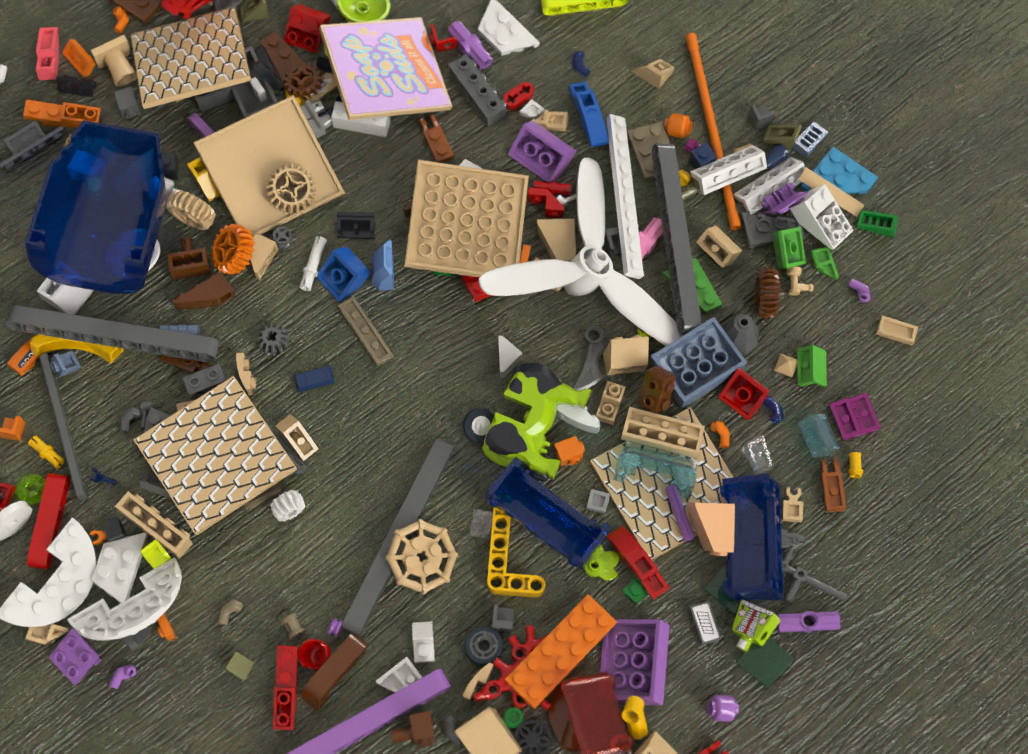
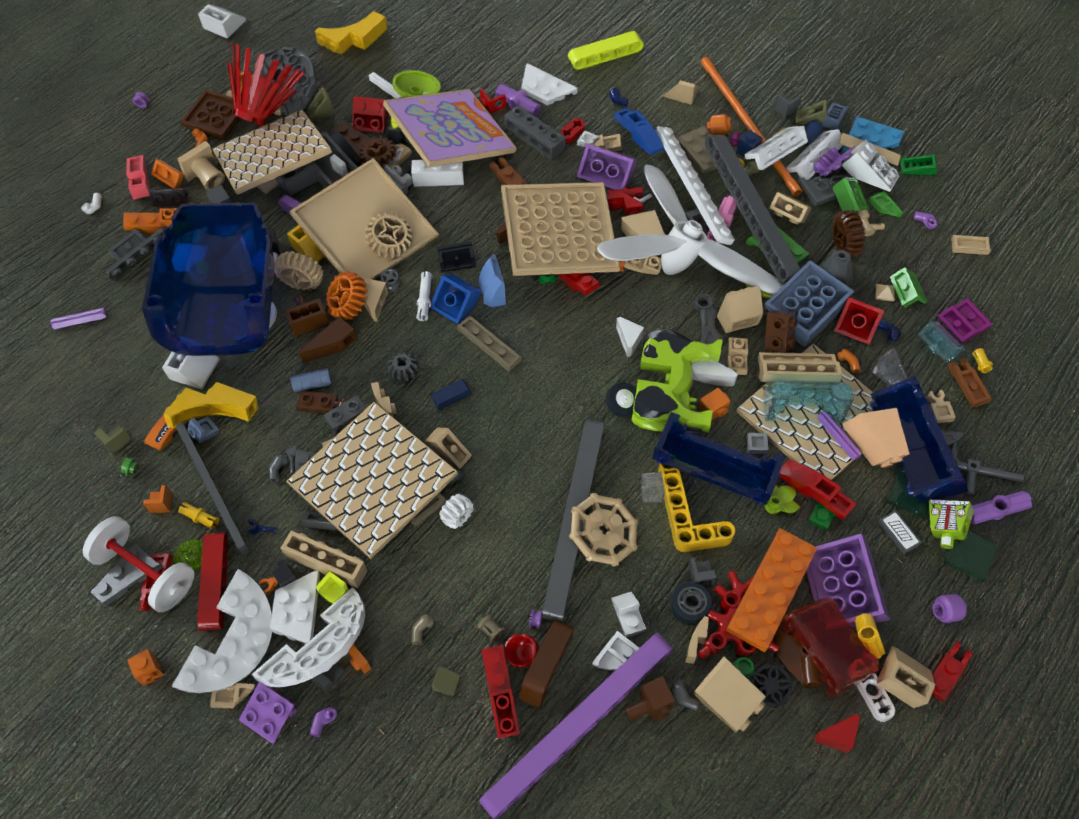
camera: 10 degrees left, 10 degrees down
dark grey beam [6,305,219,363] -> none

